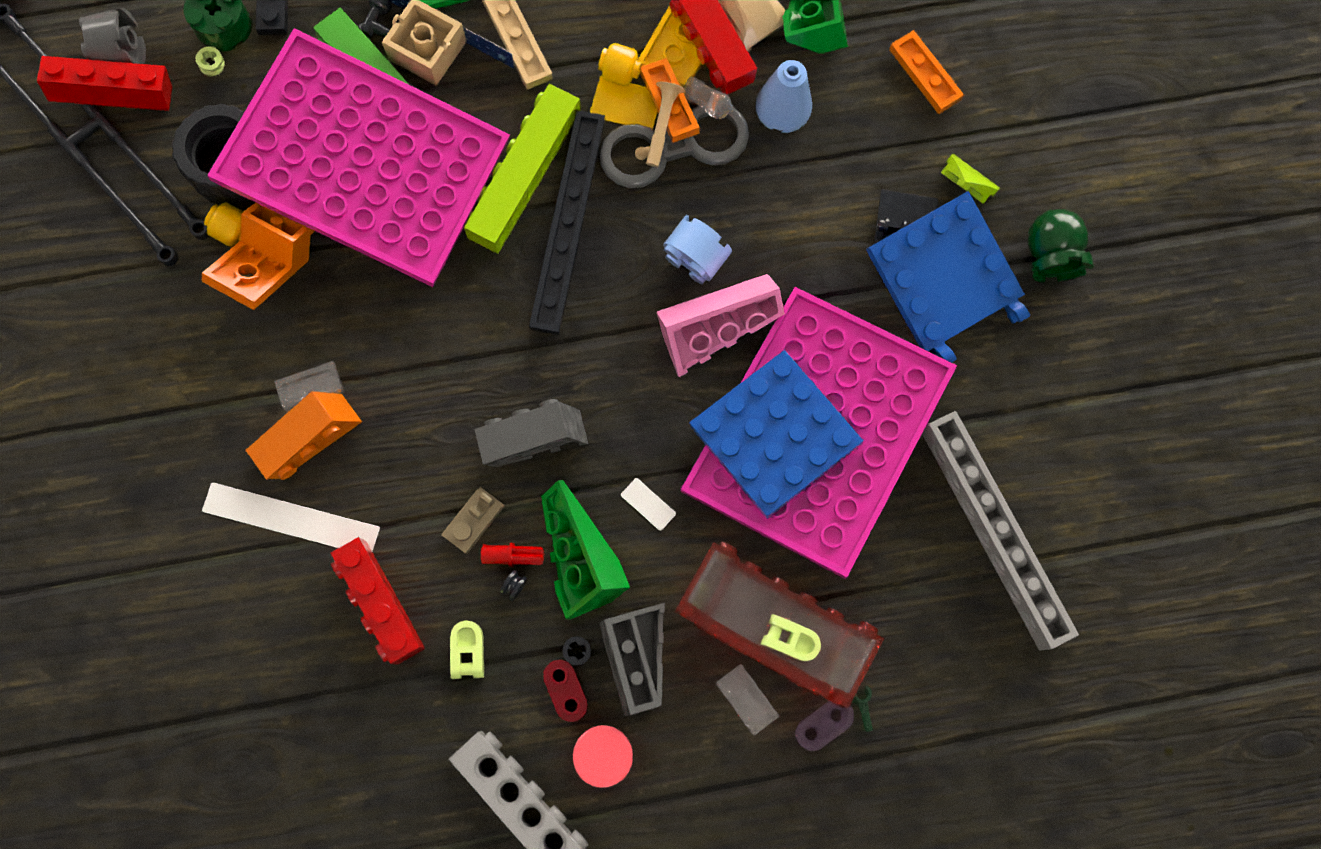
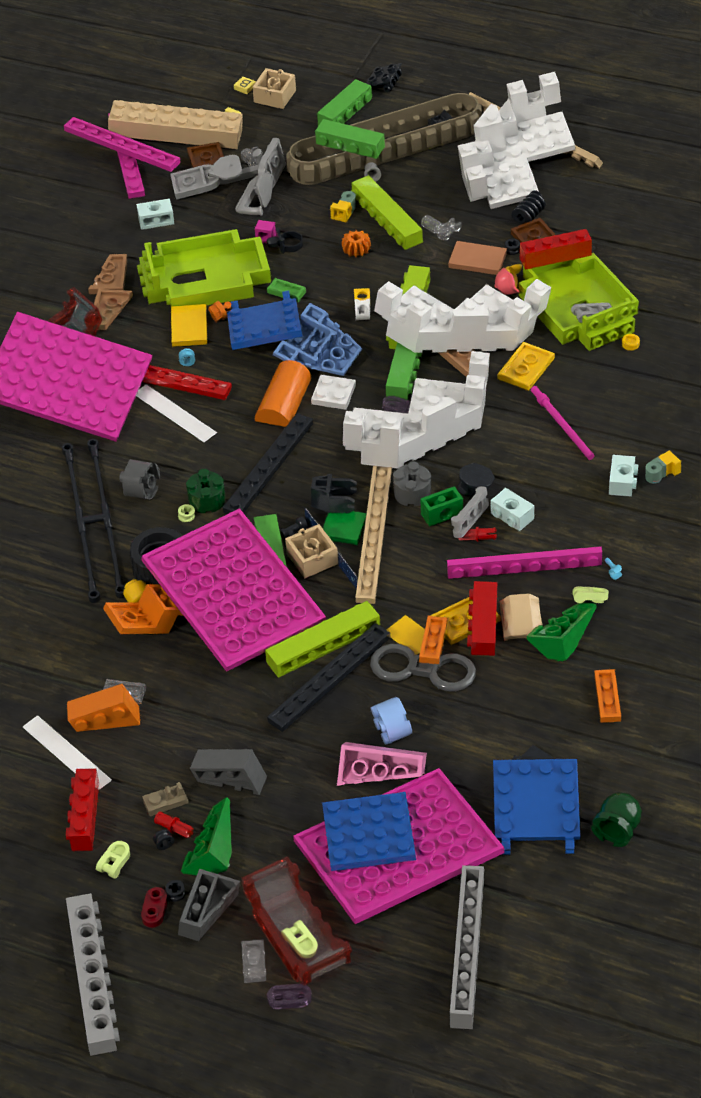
camera: 40 degrees right, 30 degrees down
red brick [37,56,173,111] -> none
coral head [573,725,633,788] -> none
yellow head [598,43,642,86] -> none
white sticker [621,478,676,531] -> none
tan piece [635,81,686,167] -> none
clear piece [684,77,734,119] -> none
light blue cone [756,60,812,133] -> none
clear green hand [851,685,873,732] -> none
lime slope [941,154,1000,203] -> none

